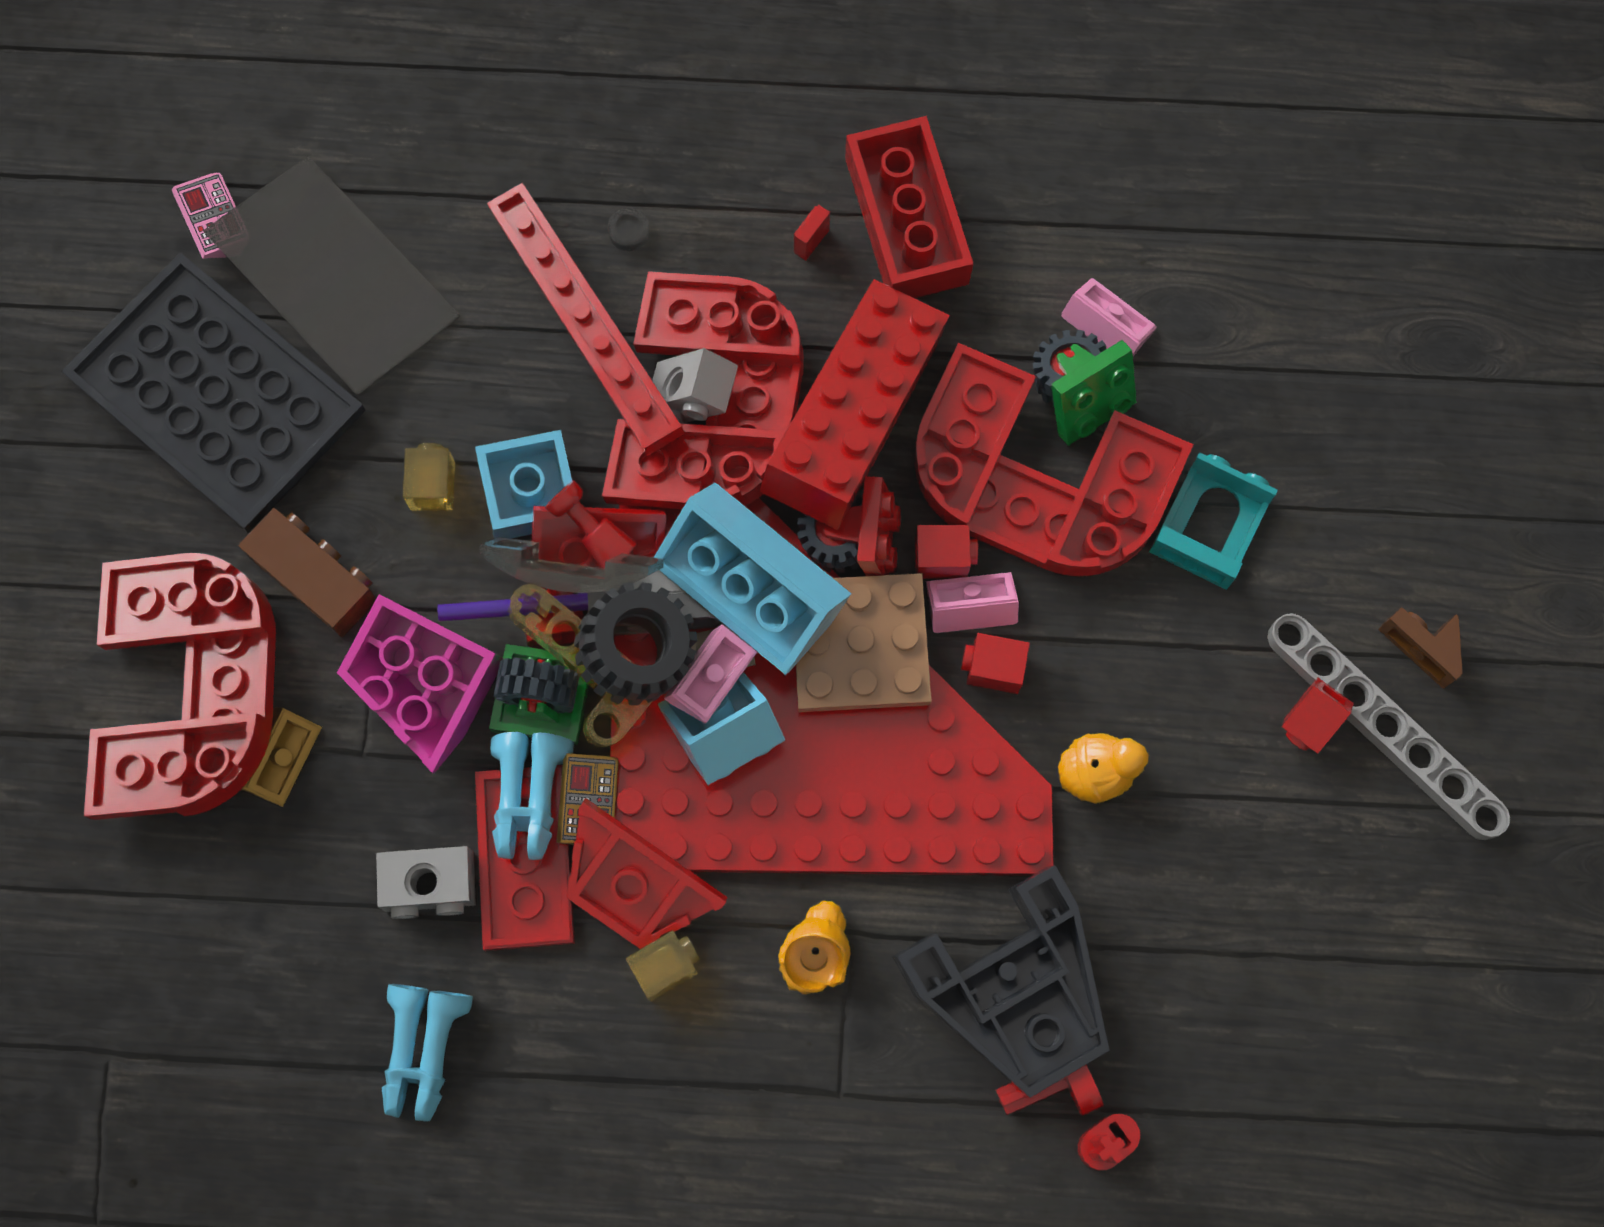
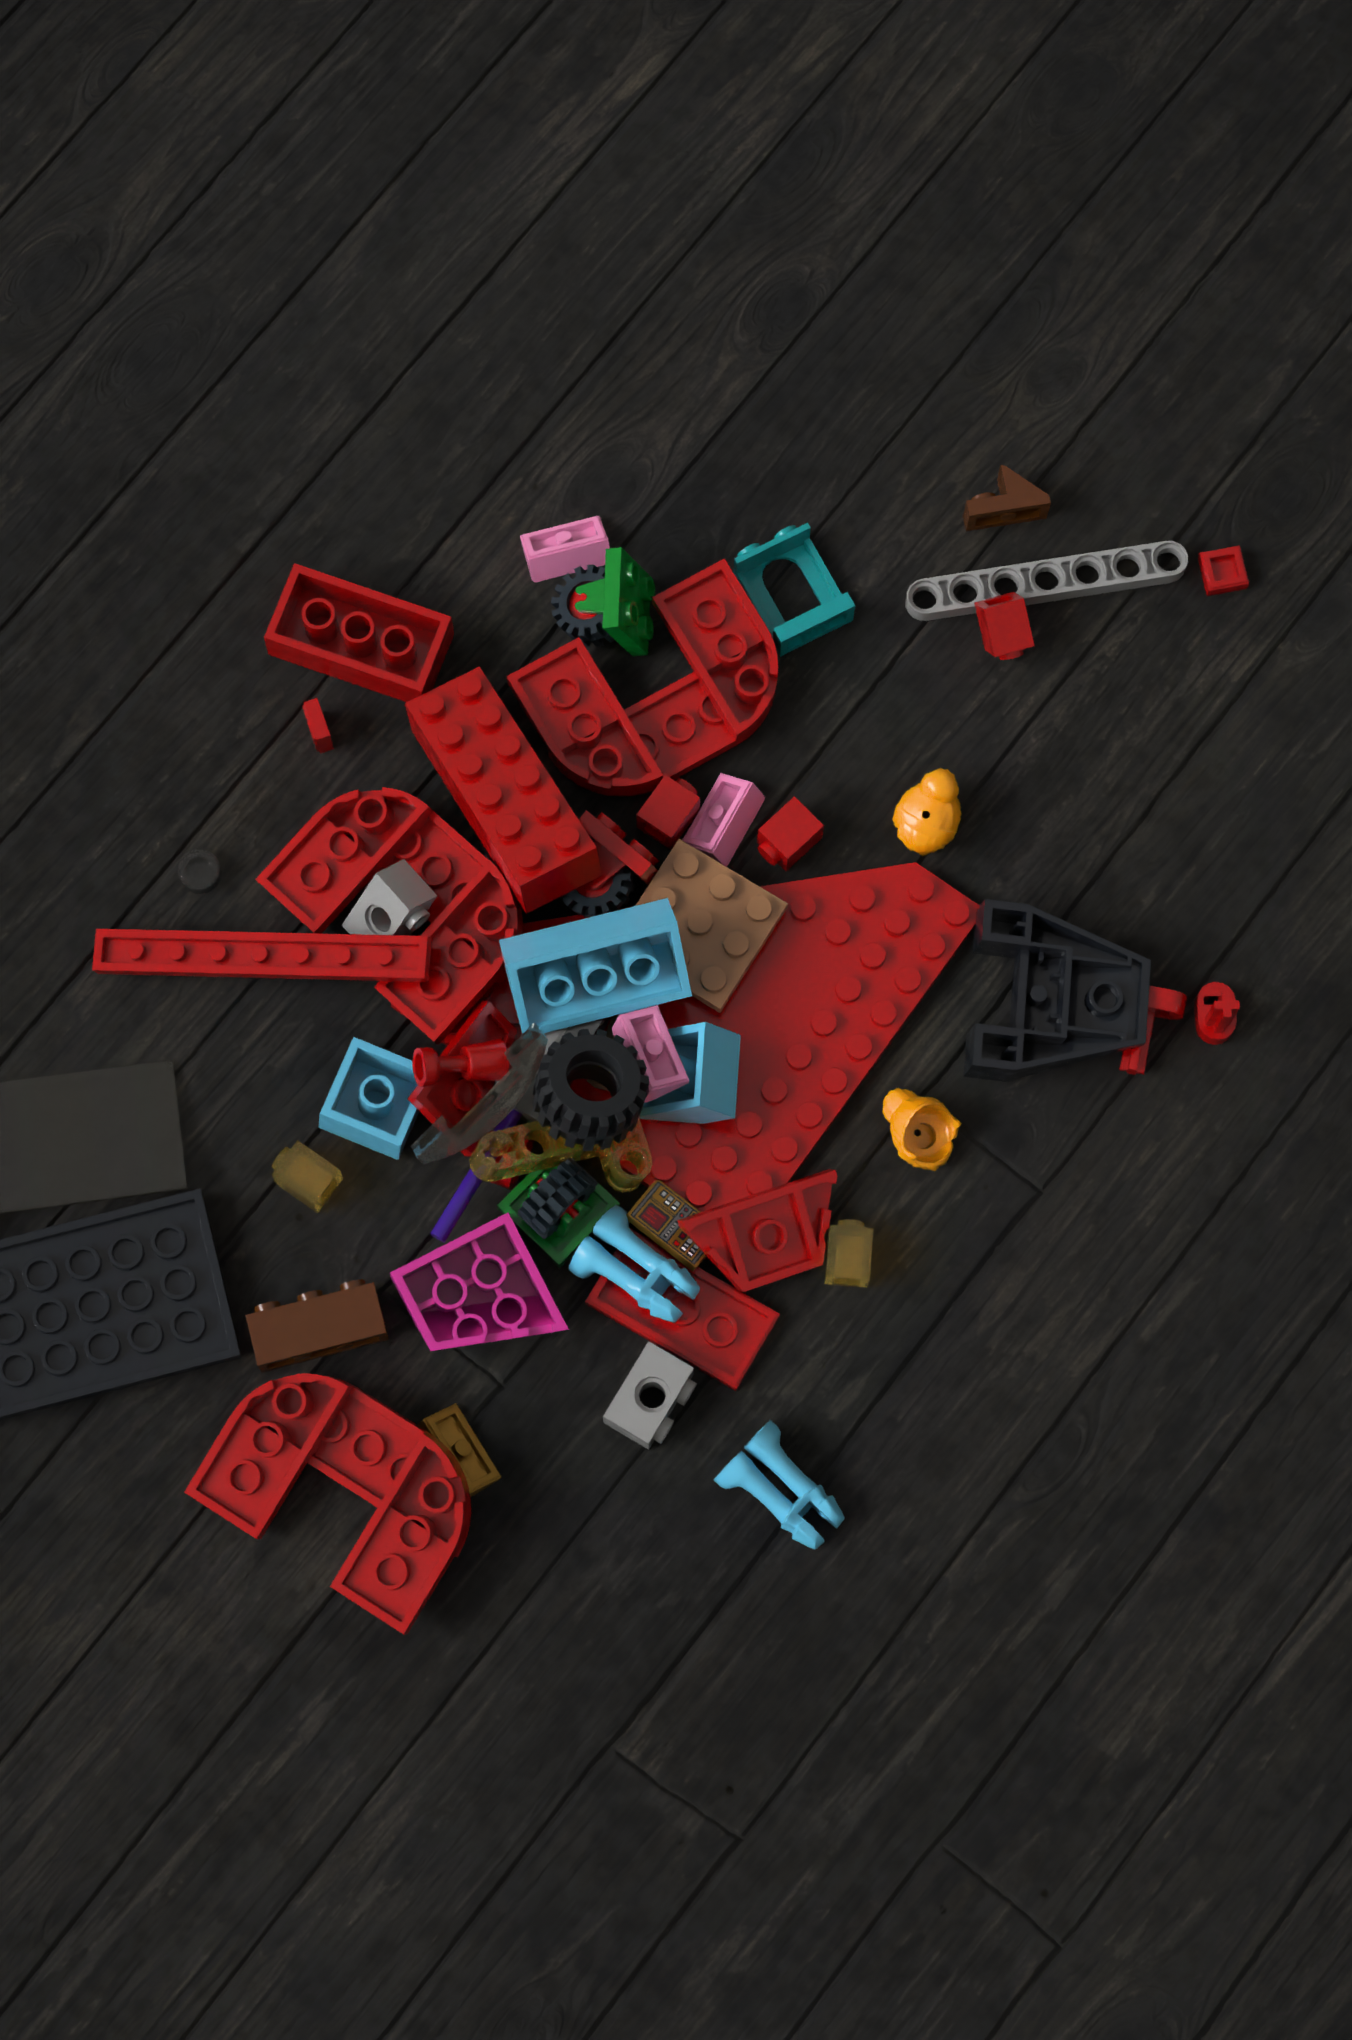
camera: 55 degrees left, 0 degrees up
none -> red tile [1198,545,1249,596]

